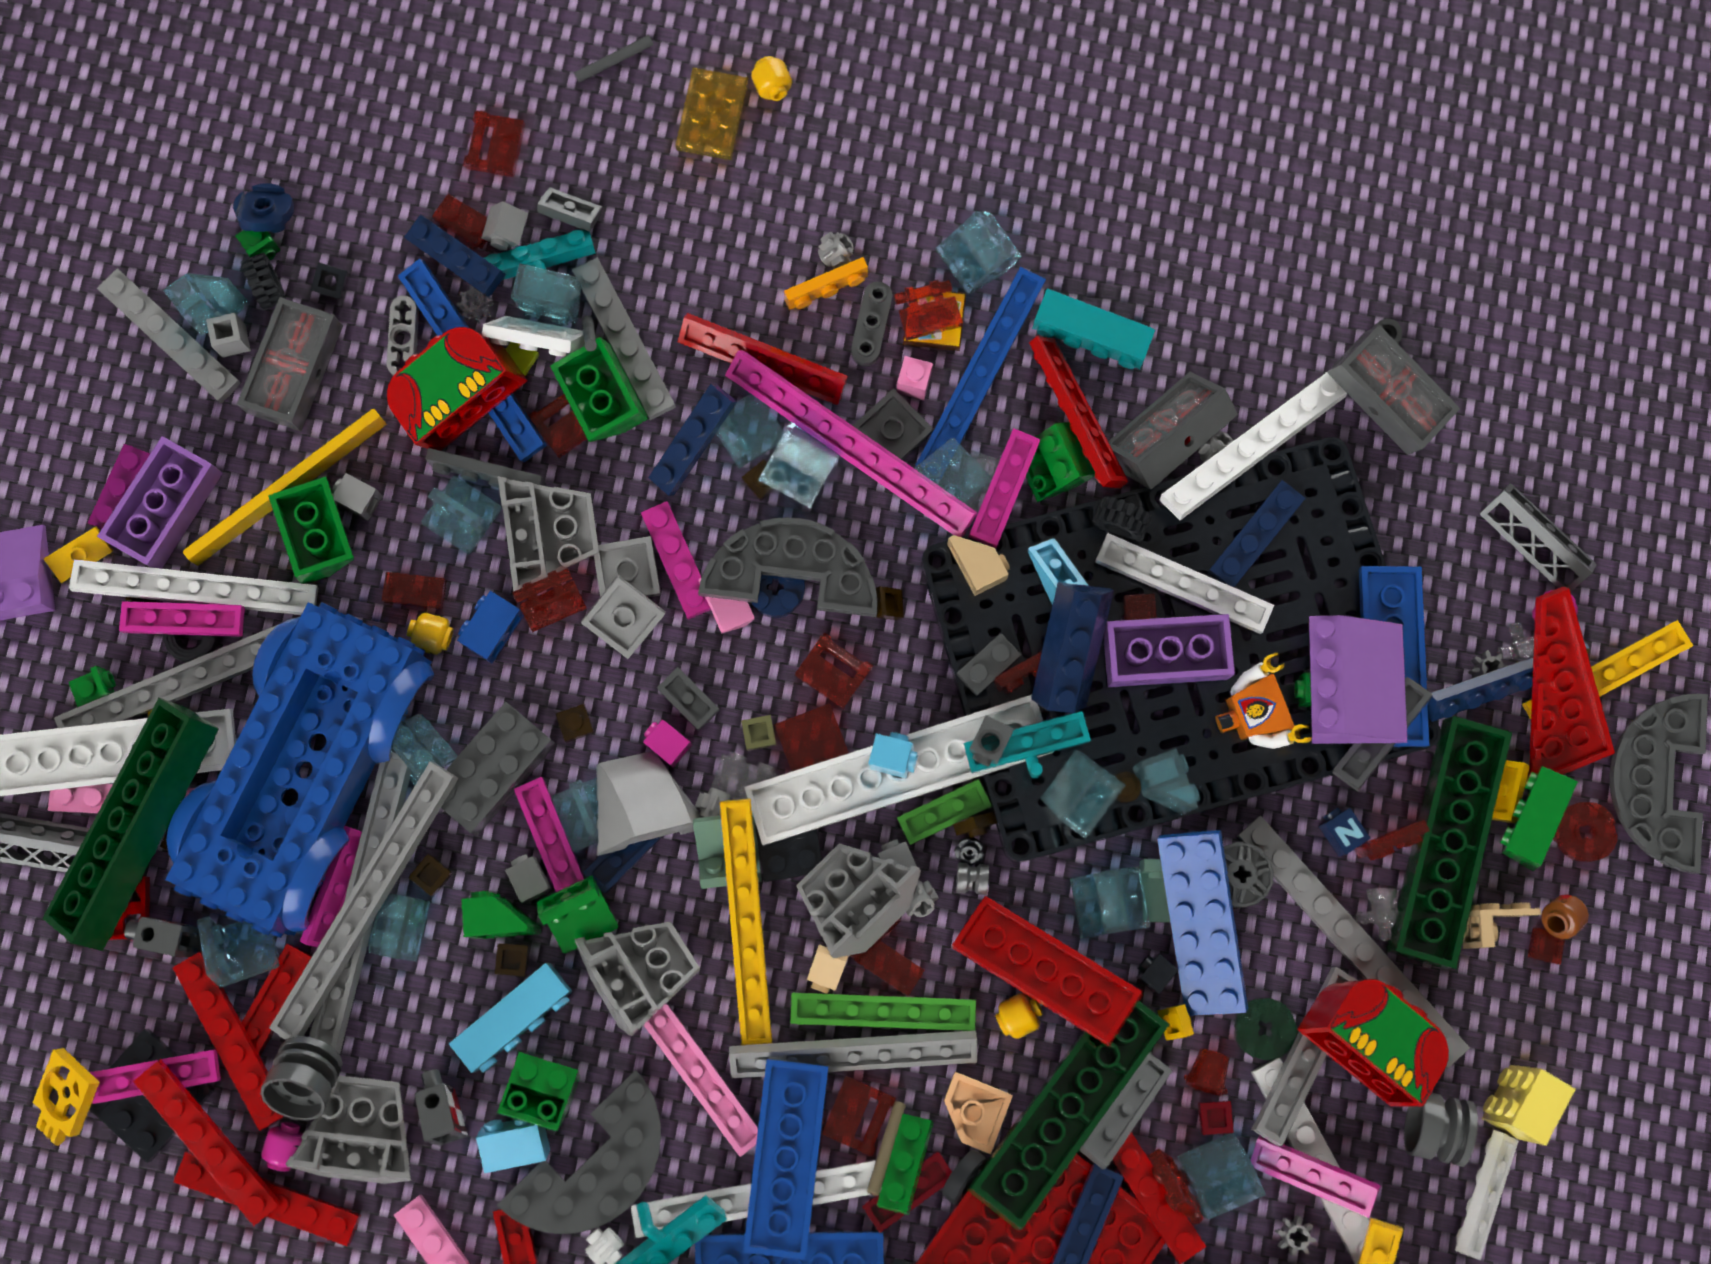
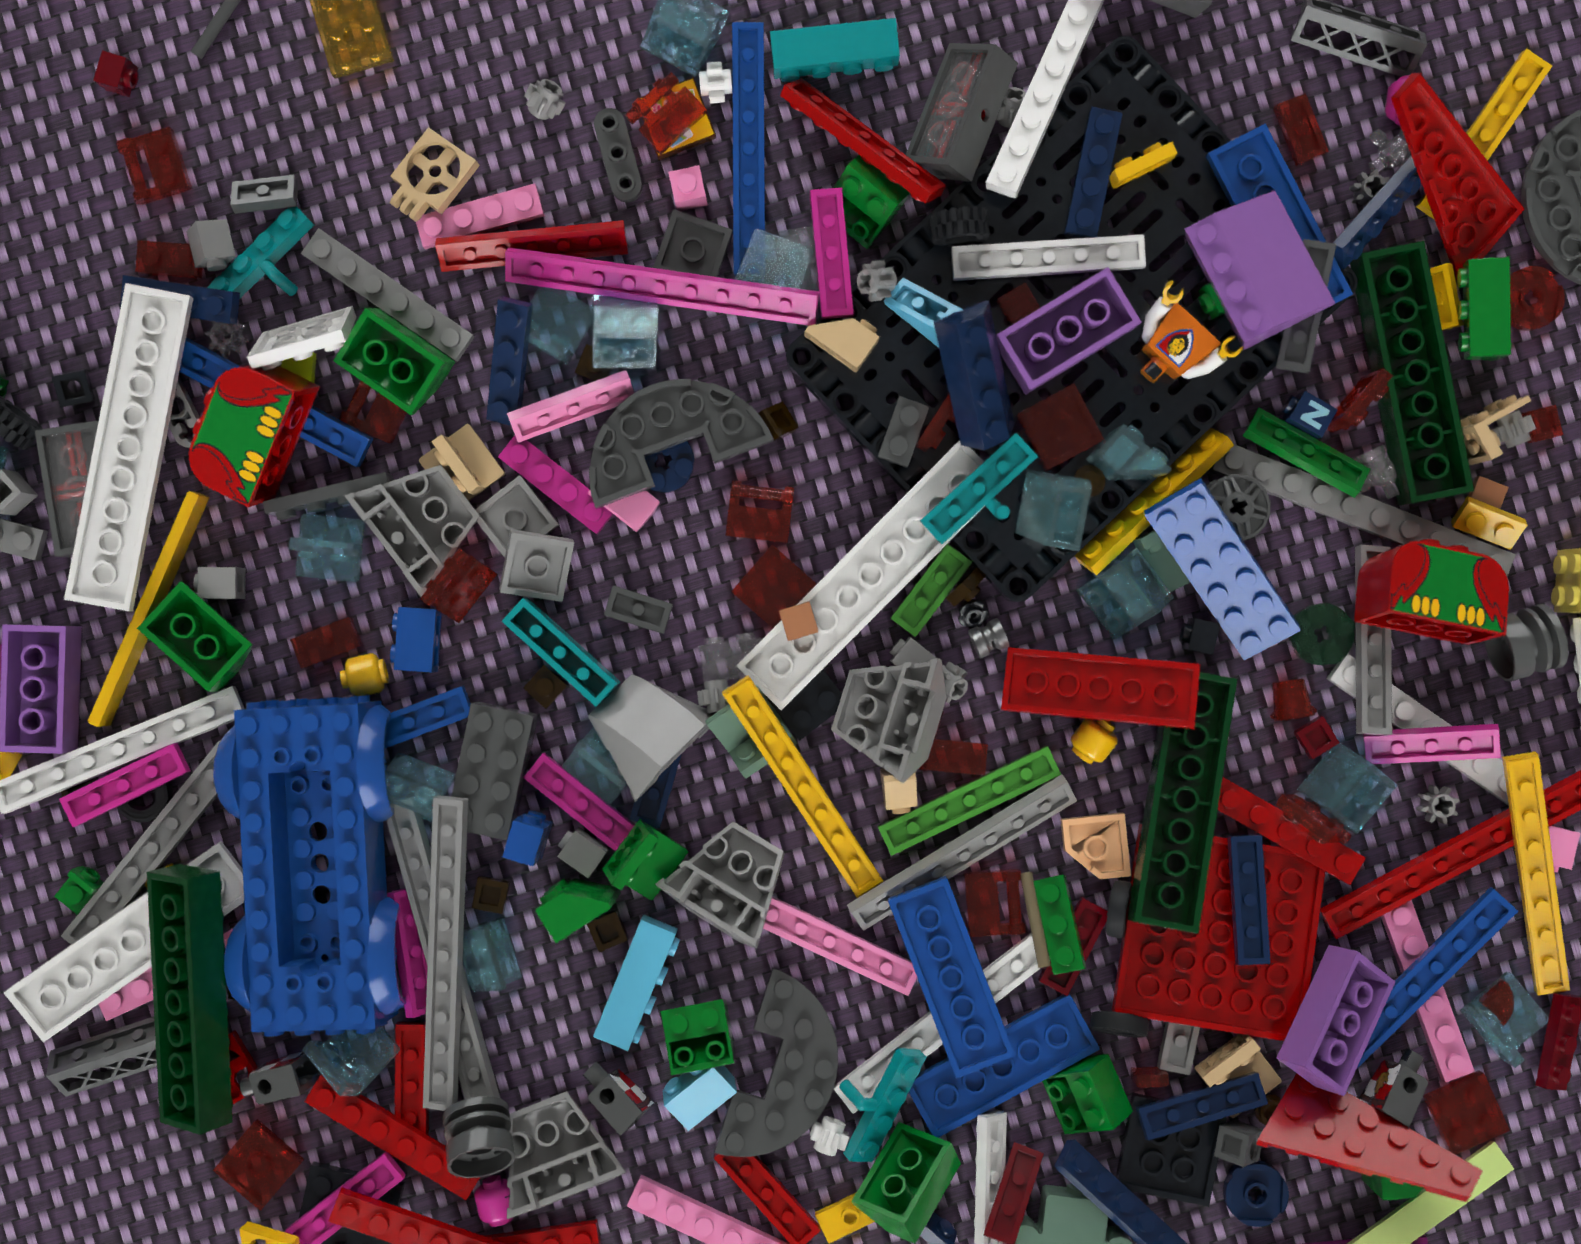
camera: 25 degrees left, 10 degrees up
clear light blue slope [511,263,581,326] -> none
dark grey bar [582,316,597,352] -> none
dark pink brick [643,719,692,768] -> none
olive plate [741,715,776,751] -> none
light orange plate [784,257,868,310] -> none
medium azure brick [868,732,918,779] -> none
dark grey brick [969,715,1014,767] -> none
dark grey plate [1080,1053,1172,1170] -> none
yellow plate [1158,1004,1194,1041] -> none
dark orange head [1541,894,1589,939] -> none
none -> white plate [64,283,194,611]
none -> dark red plate [93,50,138,97]
none -> clear red plate [213,1119,305,1211]
none -> blue plate [385,686,471,749]
none -> tan piece [390,127,480,222]
none -> bright pink plate [416,183,545,250]
none -> tan bracket [419,424,505,501]
none -> teal brick [502,598,621,707]
none -> blue brick [502,810,553,866]
none -> bright pink plate [507,370,634,443]
none -> white gear [699,61,733,104]
none -> nougat tile [779,601,819,641]
none -> light grey gear [857,260,897,301]
none -> clear red plate [1016,384,1105,471]
none -> yellow plate [1075,428,1234,576]
none -> yellow plate [1109,142,1177,189]
none -> green plate [1243,408,1370,498]
none -> clear red plate [1273,93,1329,166]
none -> yellow plate [1451,496,1527,550]
none -> nougat tile [1468,476,1509,509]
none -> light grey gear [1492,410,1536,448]

